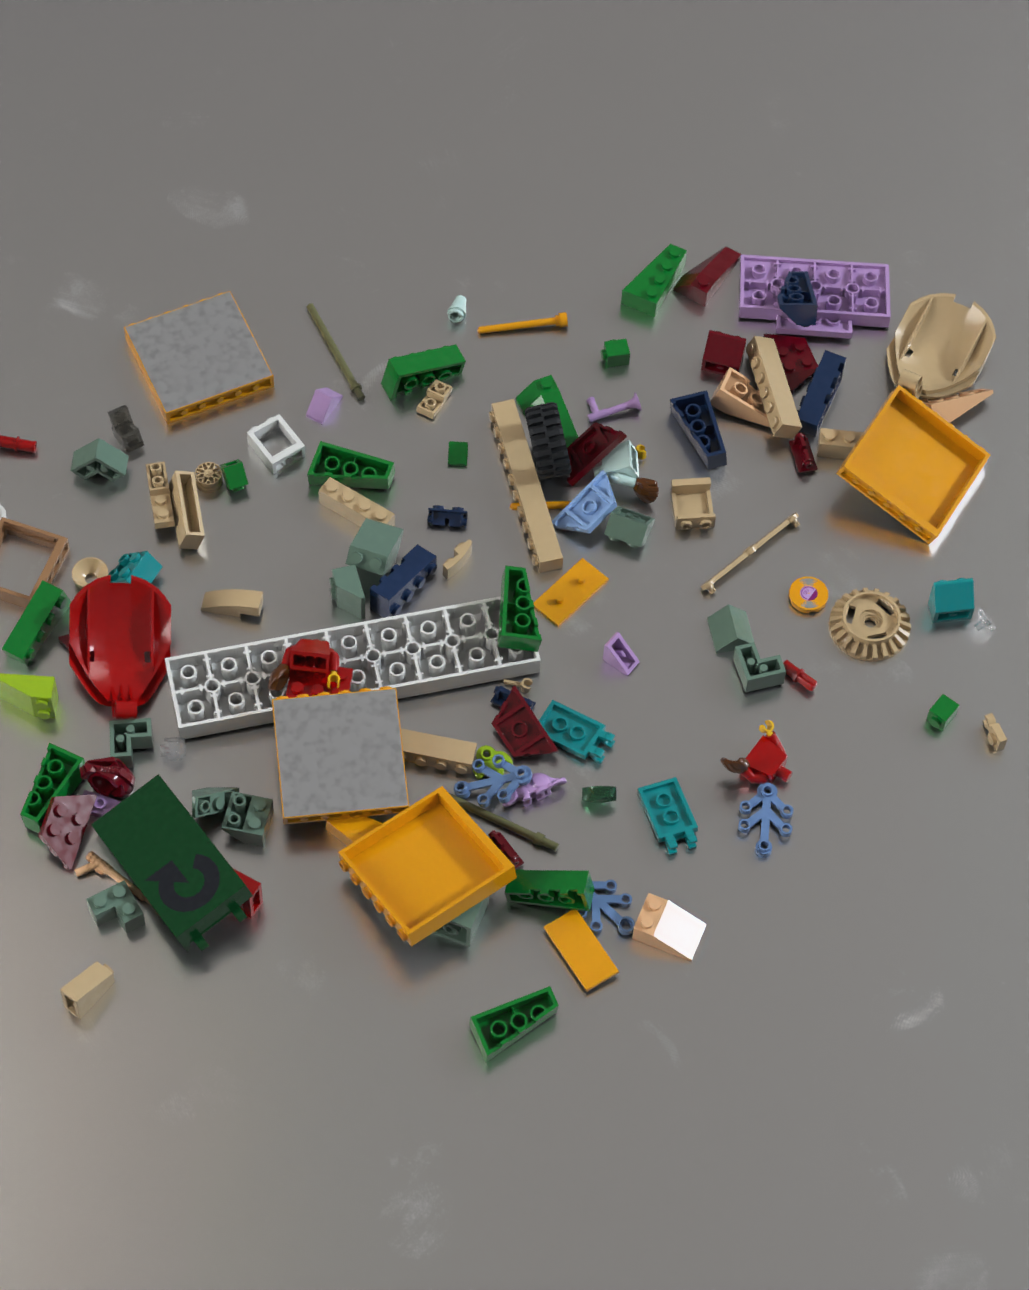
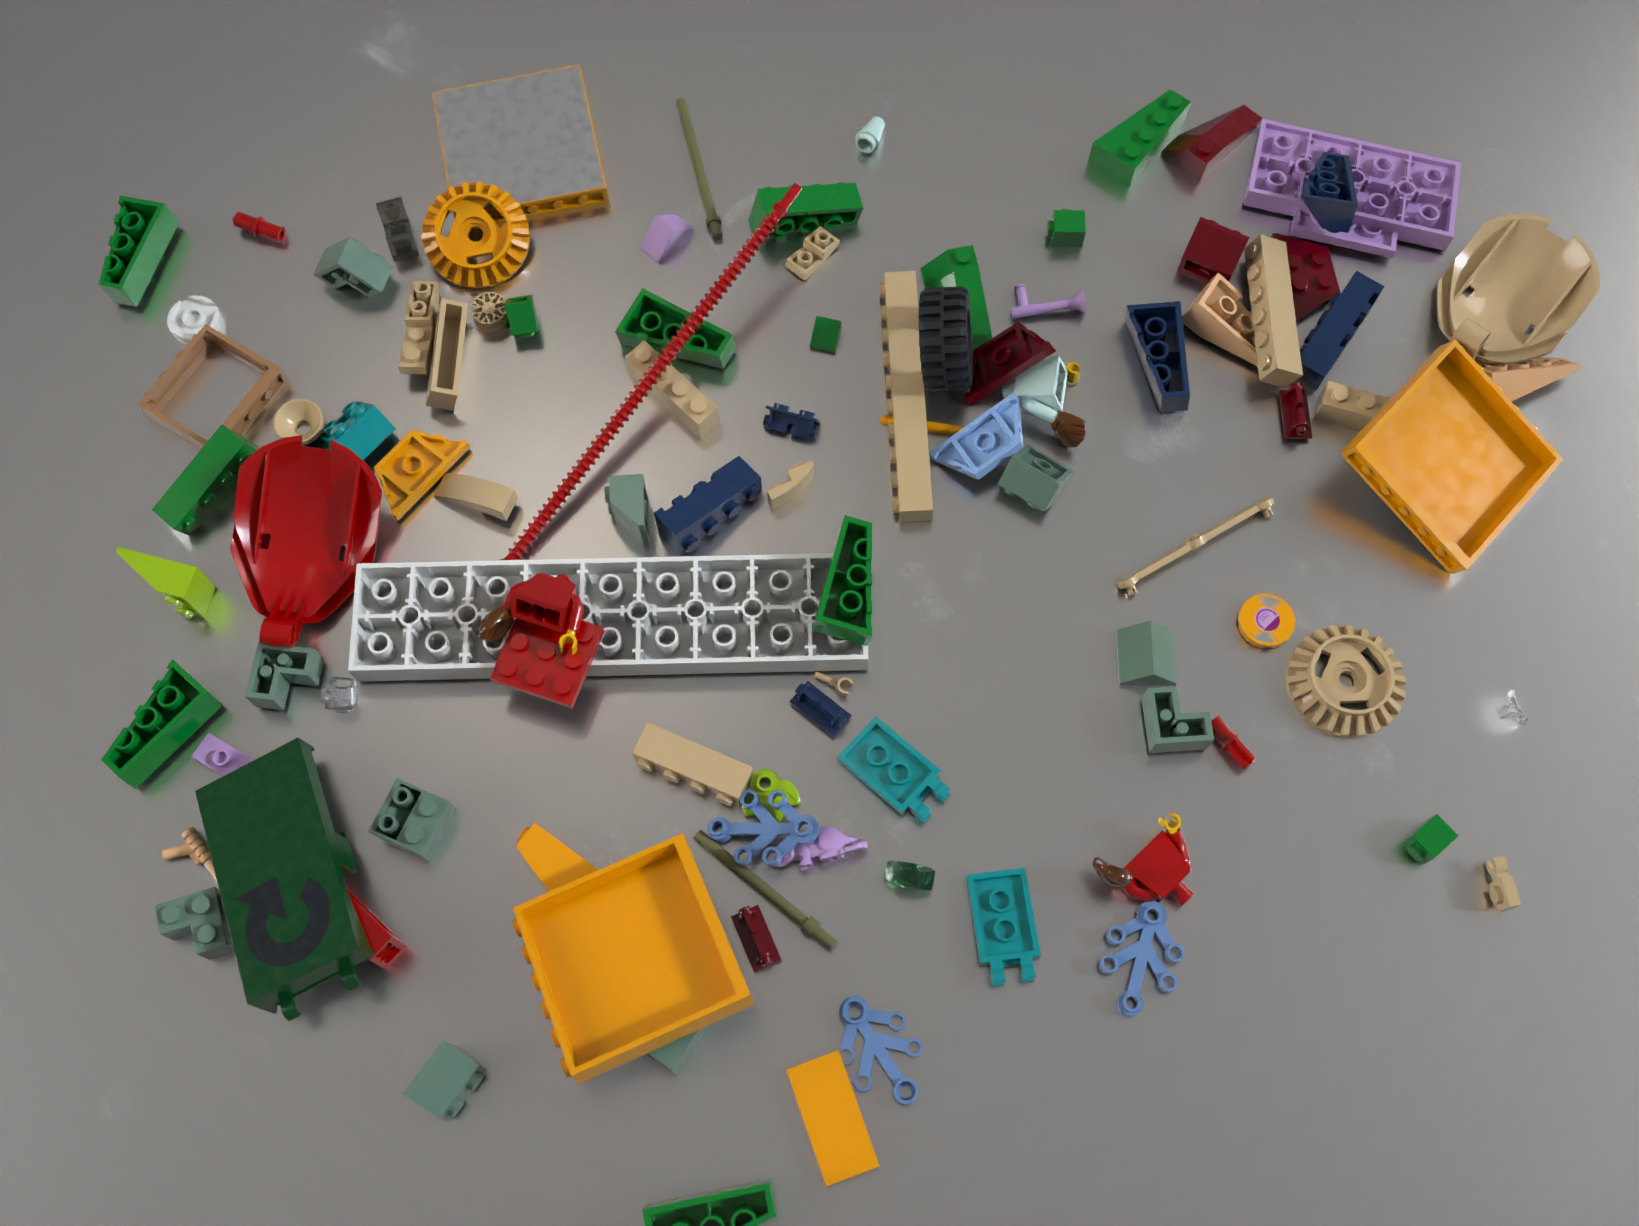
camera: 15 degrees right, 10 degrees up
wing [38,794,97,870] -> none
tan slope [60,961,115,1019] -> none
dark red helmet [80,757,135,798] -> none
sand green slope [192,787,239,818] -> none
white window [247,414,306,475] -> none
flat silver panel [272,686,409,825] -> none
sand green slope [346,518,404,575] -> none
light orange piece [477,312,568,334] -> none
dark red wing [491,686,559,758] -> none
green wedge [505,869,595,911] -> none
light orange piece [534,558,609,627] -> none
lavender slope [603,632,640,675] -> none
slope [632,893,706,961] -> none
tan panel [670,477,716,530] -> none
teal slope [928,578,975,623] -> none
none -> light orange wing [374,430,470,521]
none -> sand green slope [403,1040,485,1120]
none -> light orange gear [421,181,530,289]
none -> red hose [500,183,802,560]

